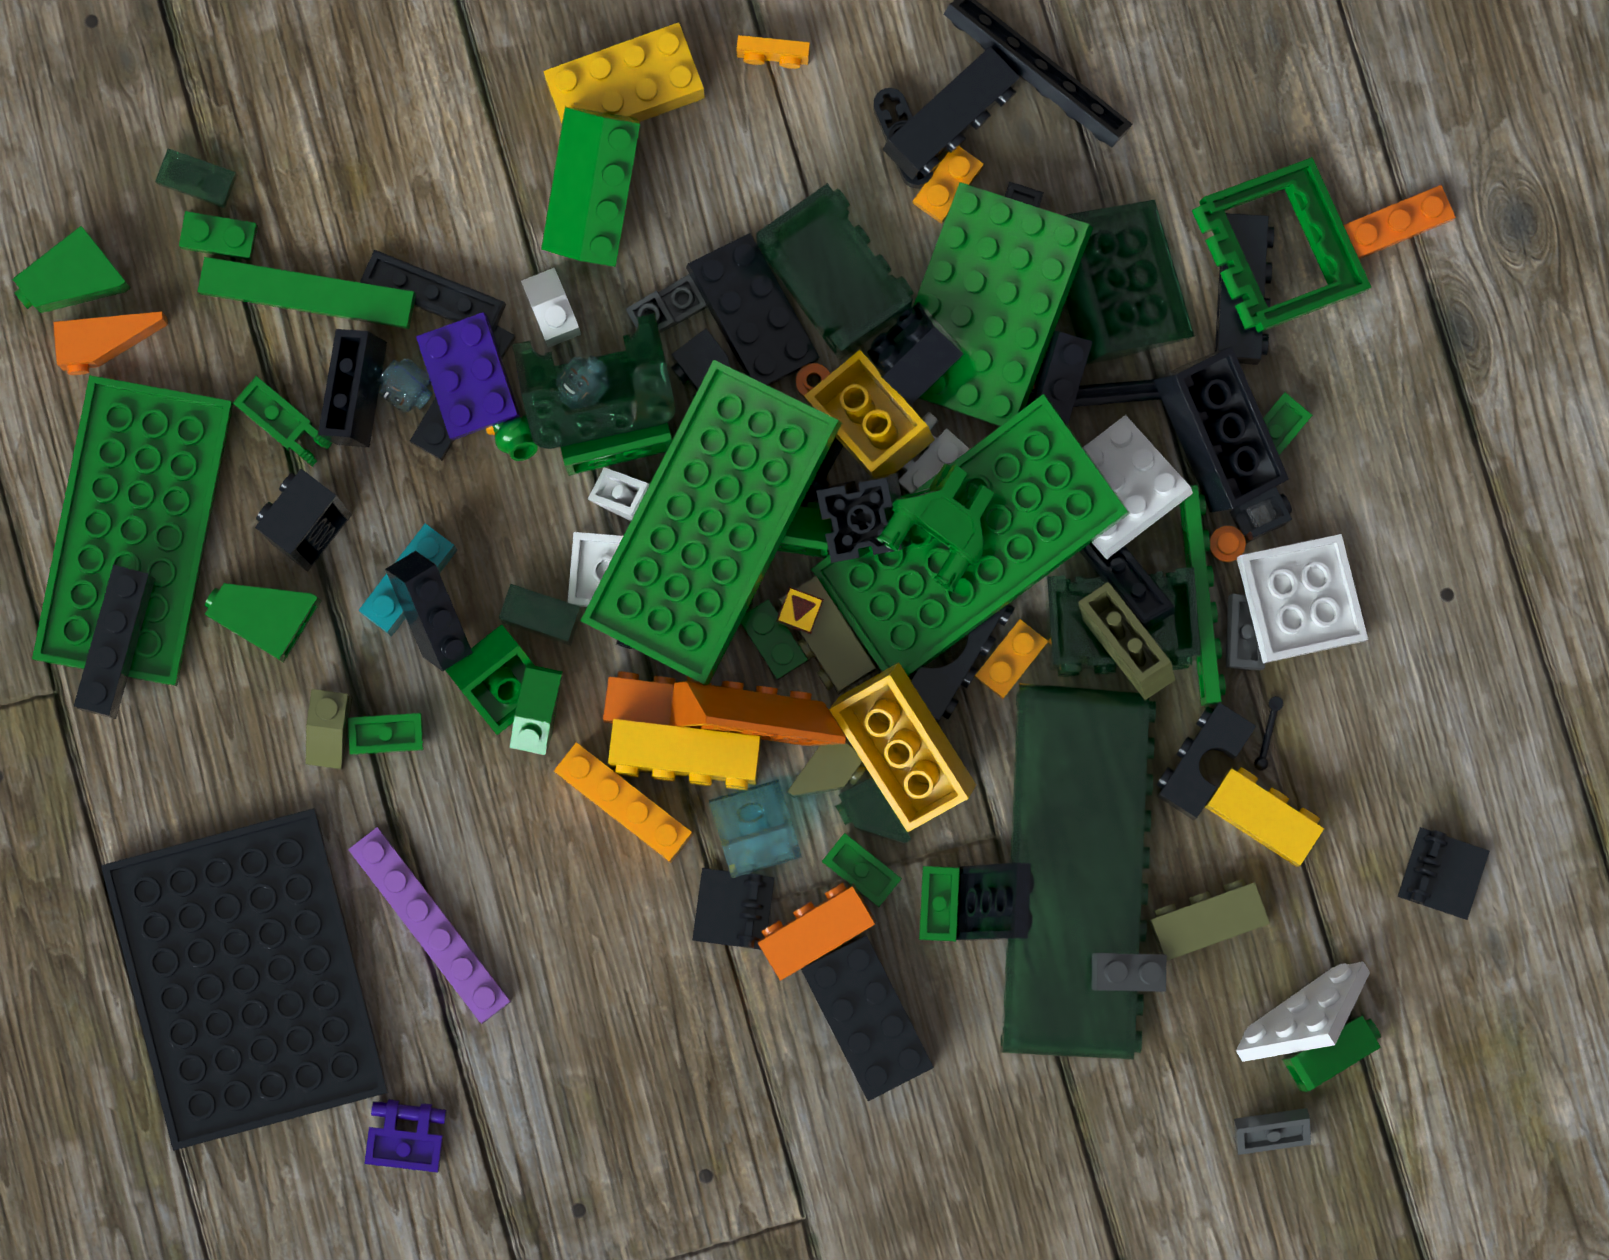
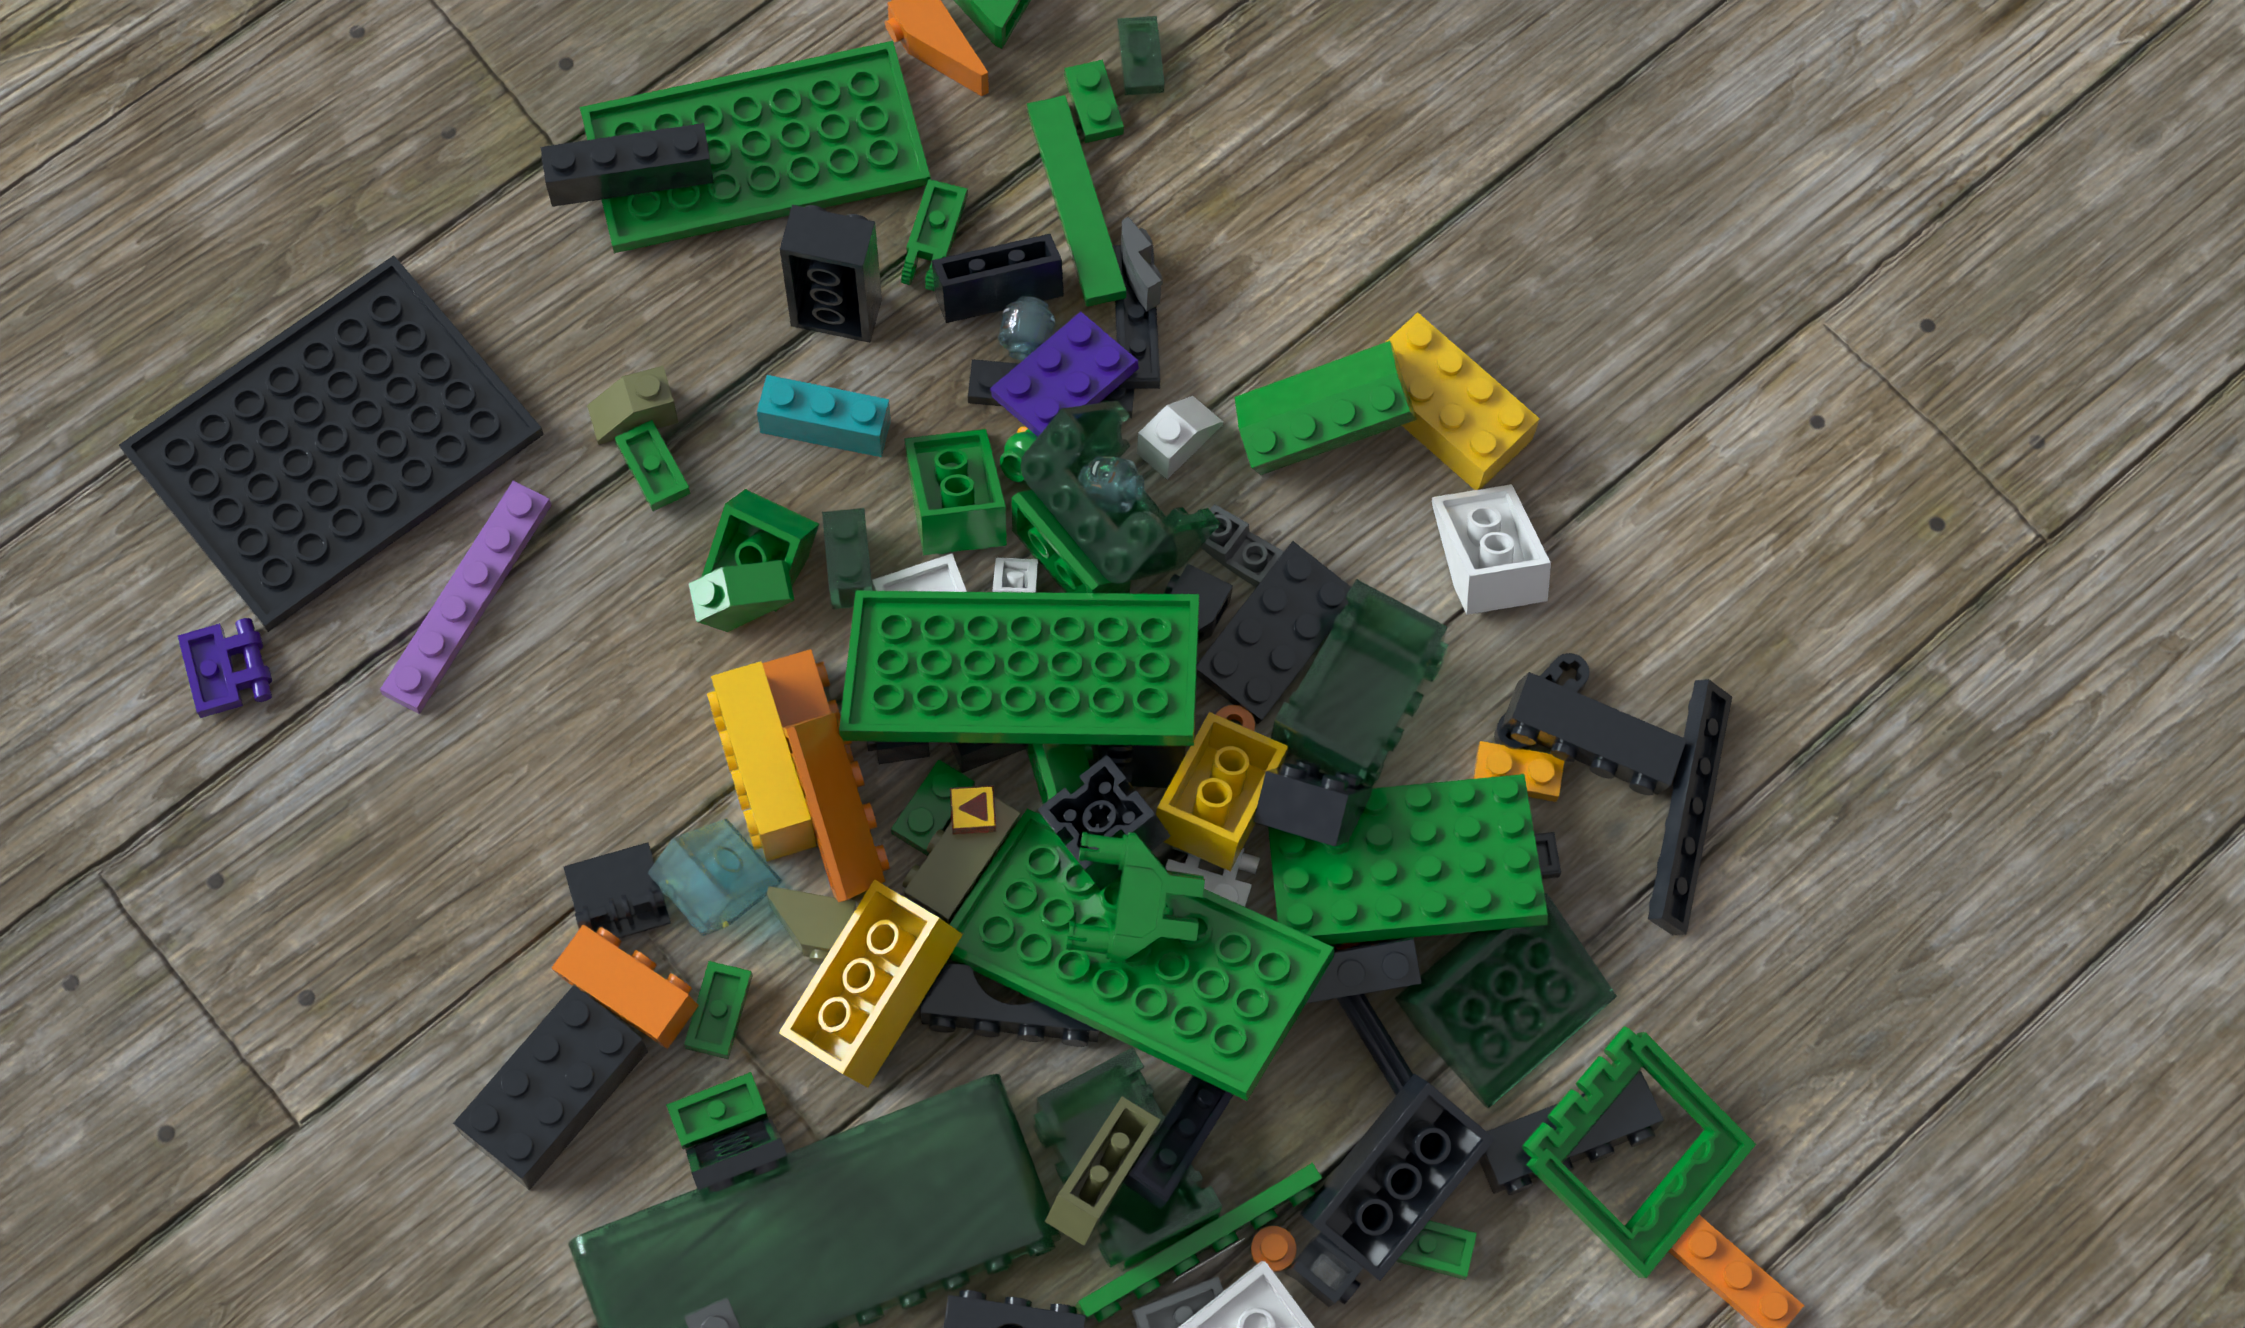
camera: 60 degrees right, 15 degrees down
green slope [205,583,322,663] -> none
black brick [385,550,473,671] -> none
light orange brick [554,742,693,863] -> none
light orange plate [737,35,810,69] -> none
clear green slope [835,777,911,845] -> none
light orange plate [974,619,1048,699] -> none
white plate [1083,415,1193,559] -> none
none -> green slope [904,429,1007,556]
none -> dark grey slope [1121,216,1163,311]
none -> white sticker [1172,1238,1245,1283]
none -> white slope [1432,484,1551,615]

